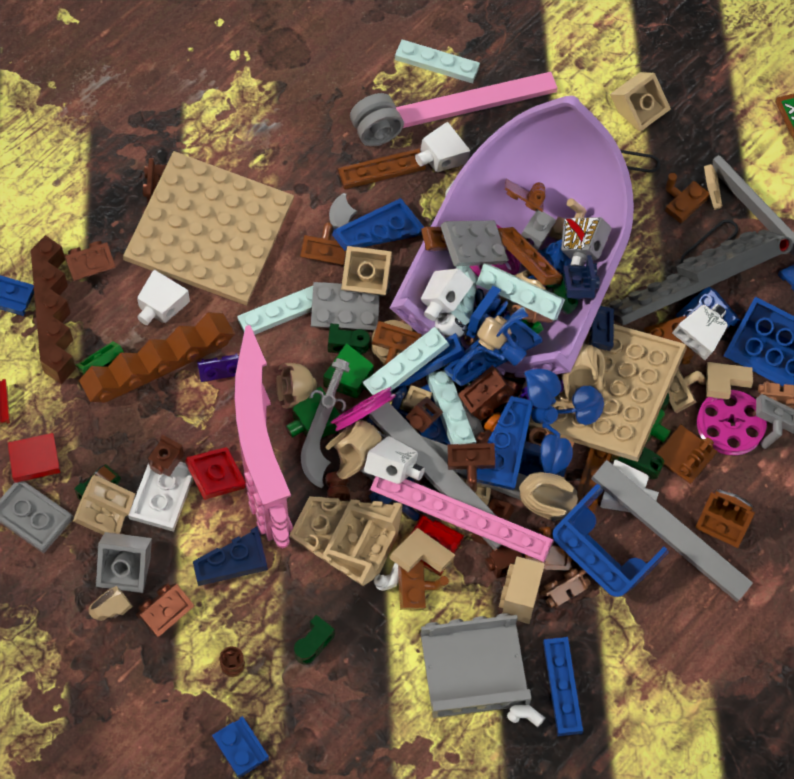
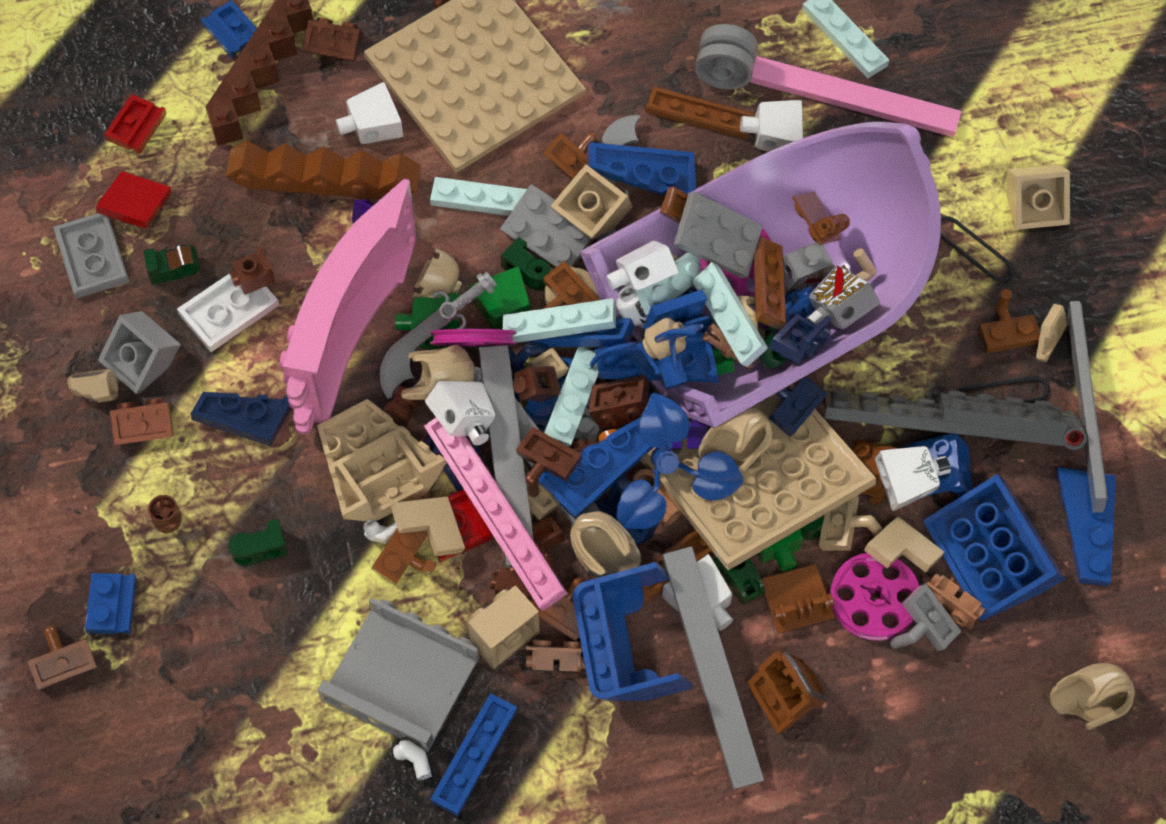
camera: 35 degrees right, 0 degrees up
tan slope [73,475,135,535] -> none
green plate [76,341,124,375] -> none
red tile [185,447,246,500] -> none

